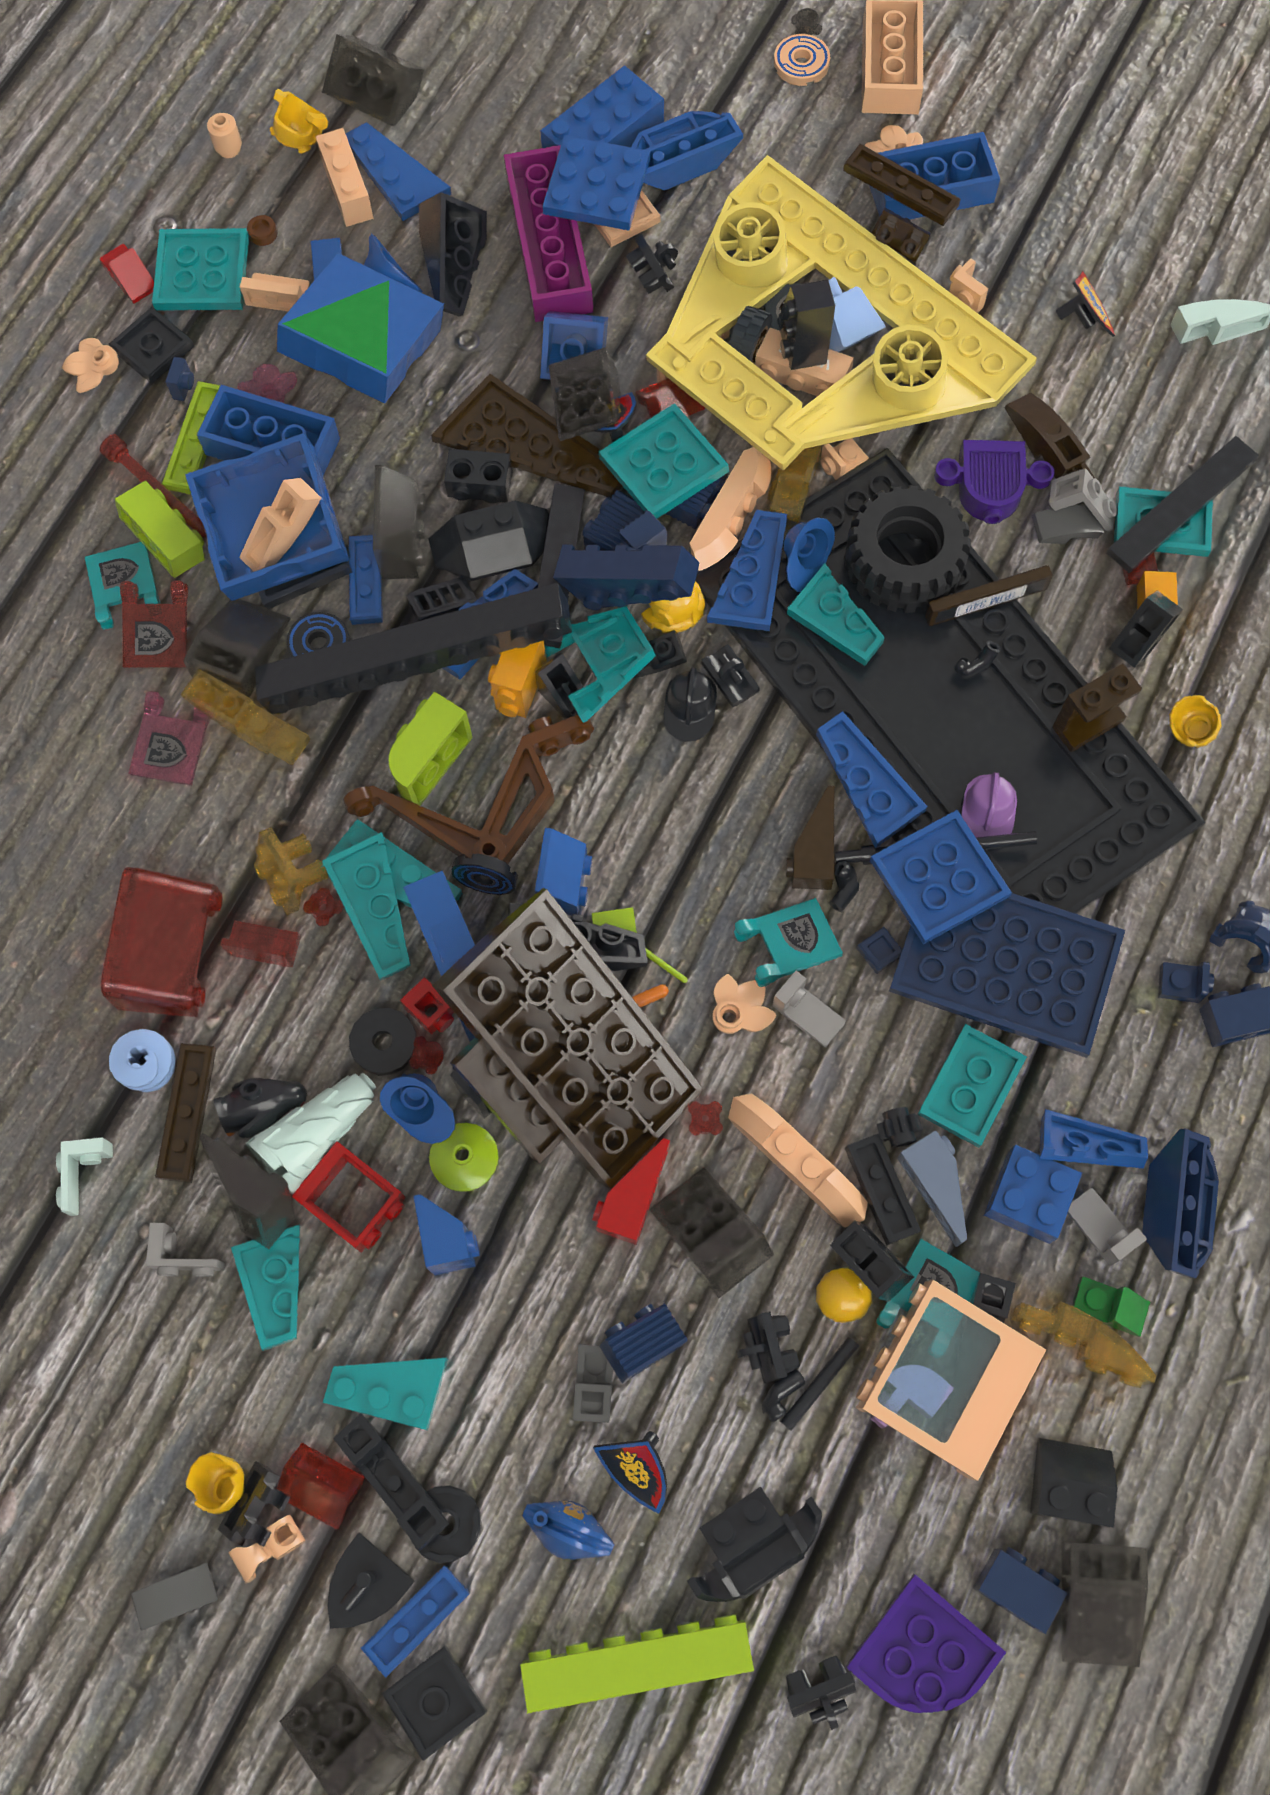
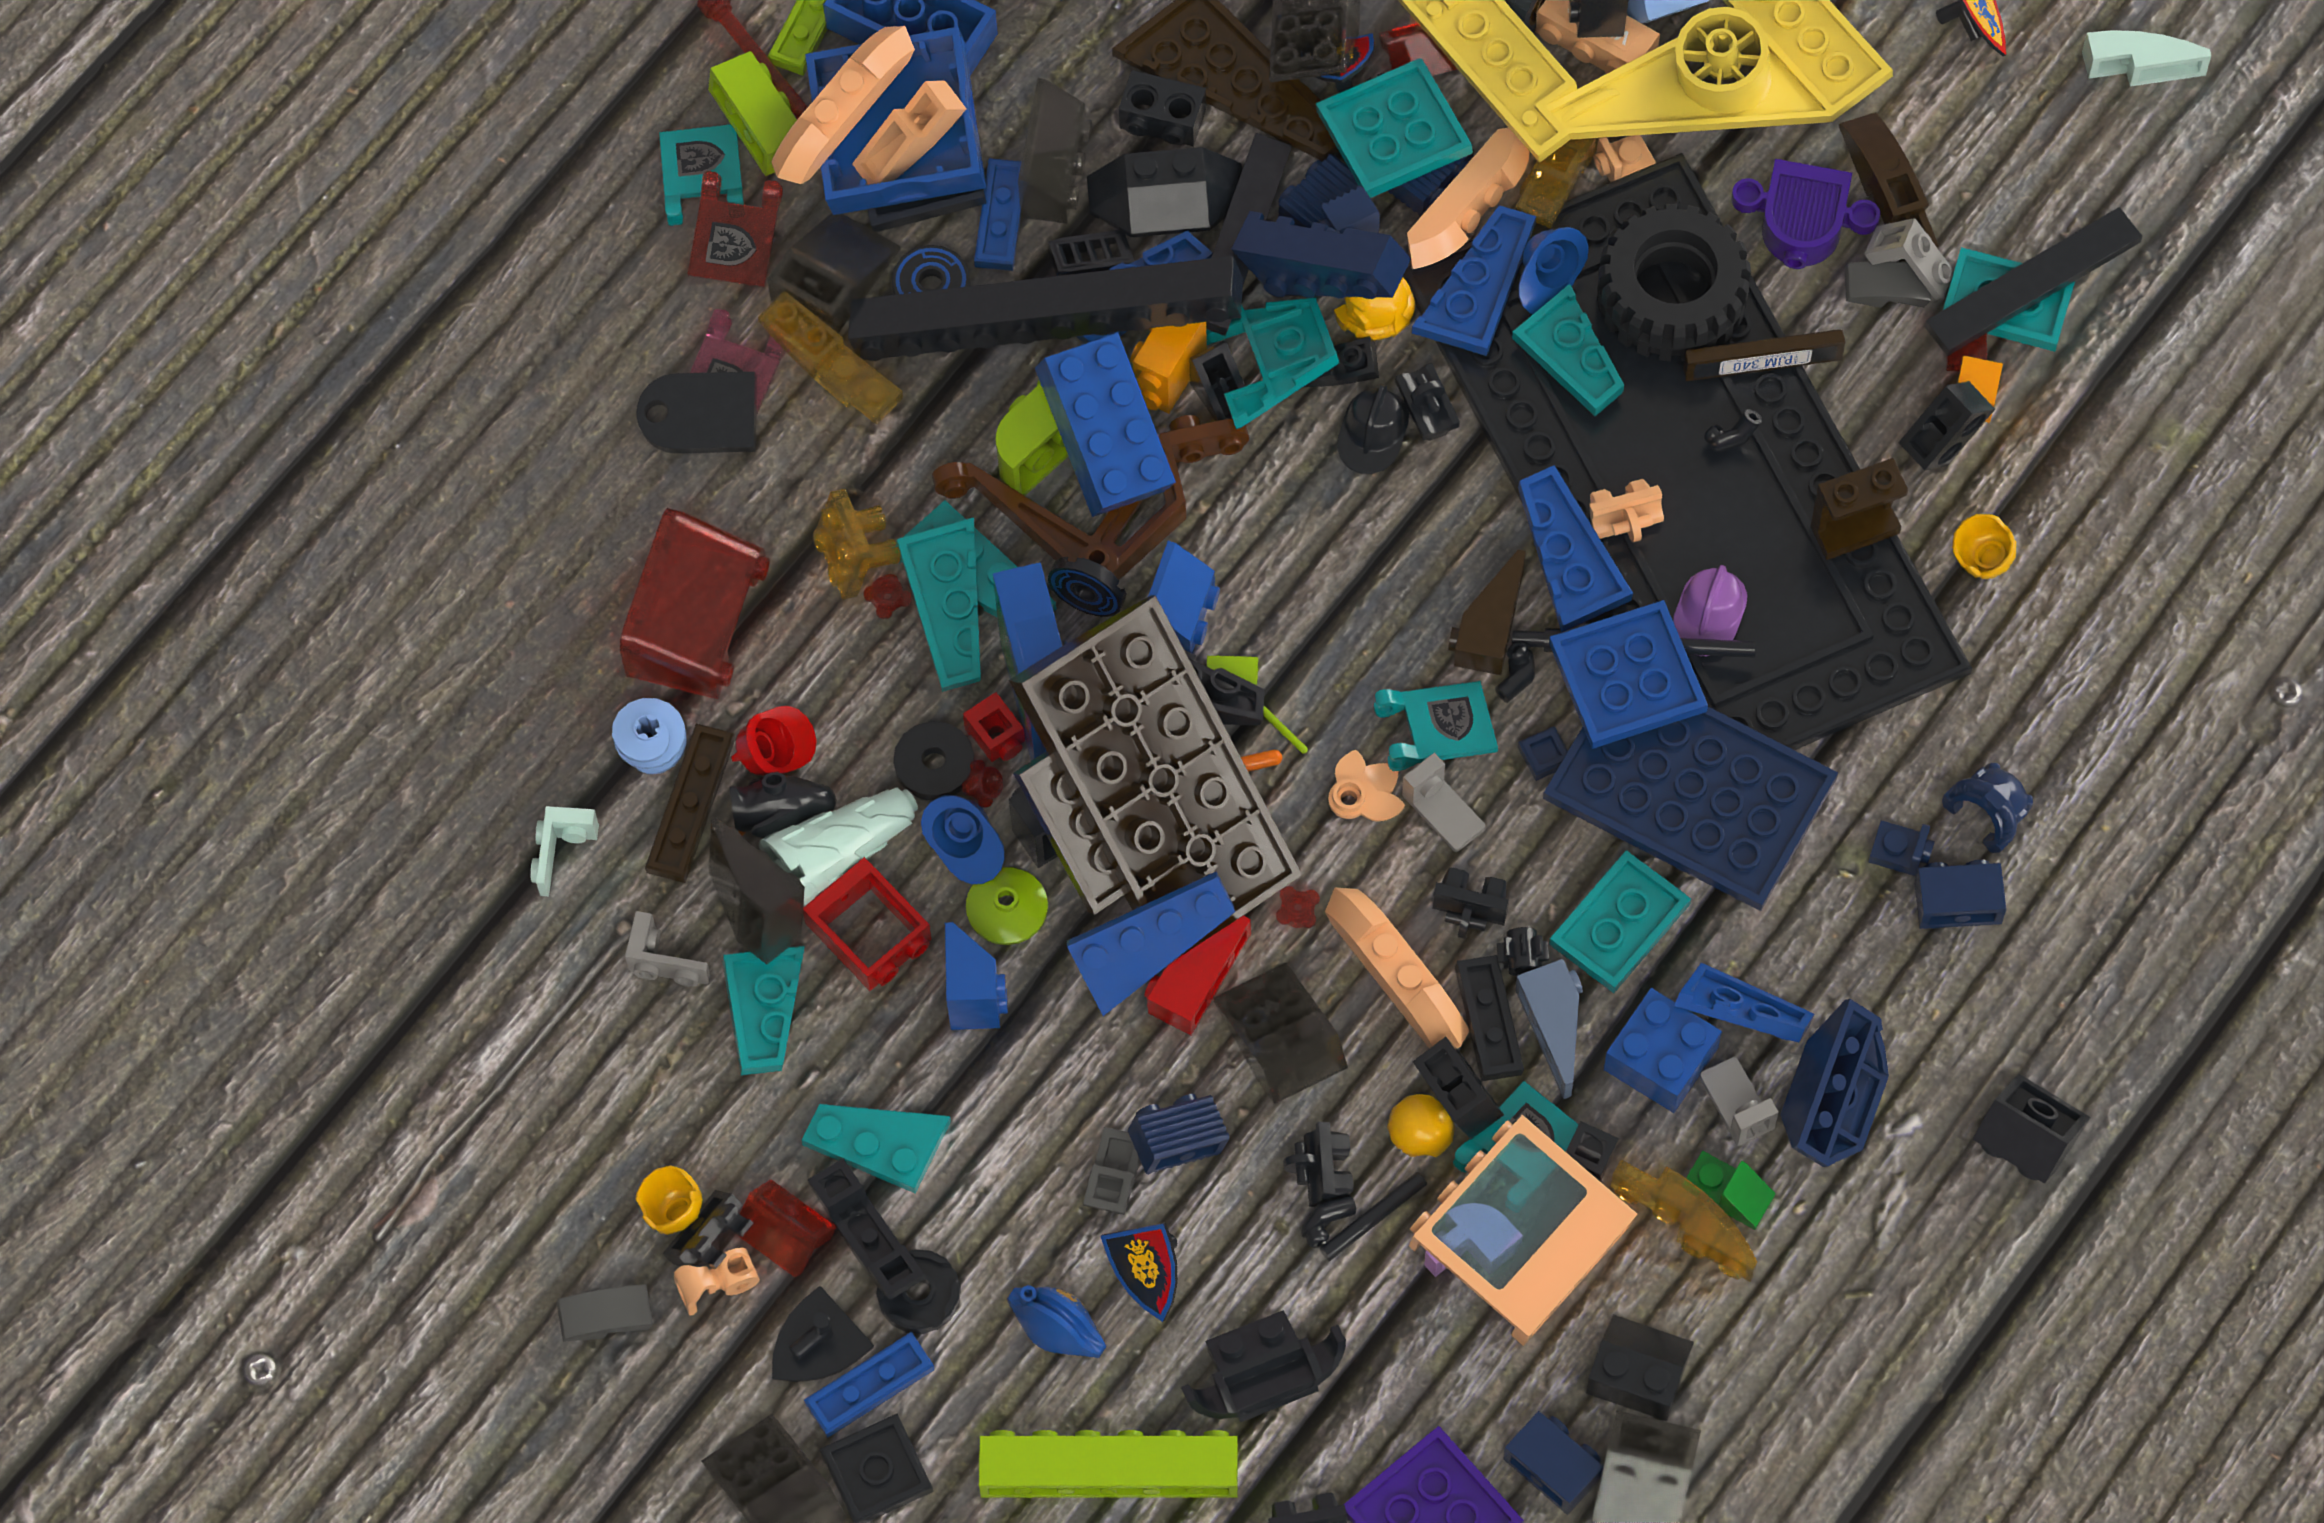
camera: 10 degrees right, 5 degrees down
clear red panel [220,920,301,968] -> none
none -> black tile [636,371,757,453]
none -> red piece [731,706,817,775]
none -> light nougat brick [771,26,915,184]
none -> blue brick [1035,333,1176,517]
none -> blue wing [1067,871,1235,1016]
none -> black hips [1432,867,1509,939]
none -> light nougat hips [1589,479,1664,543]

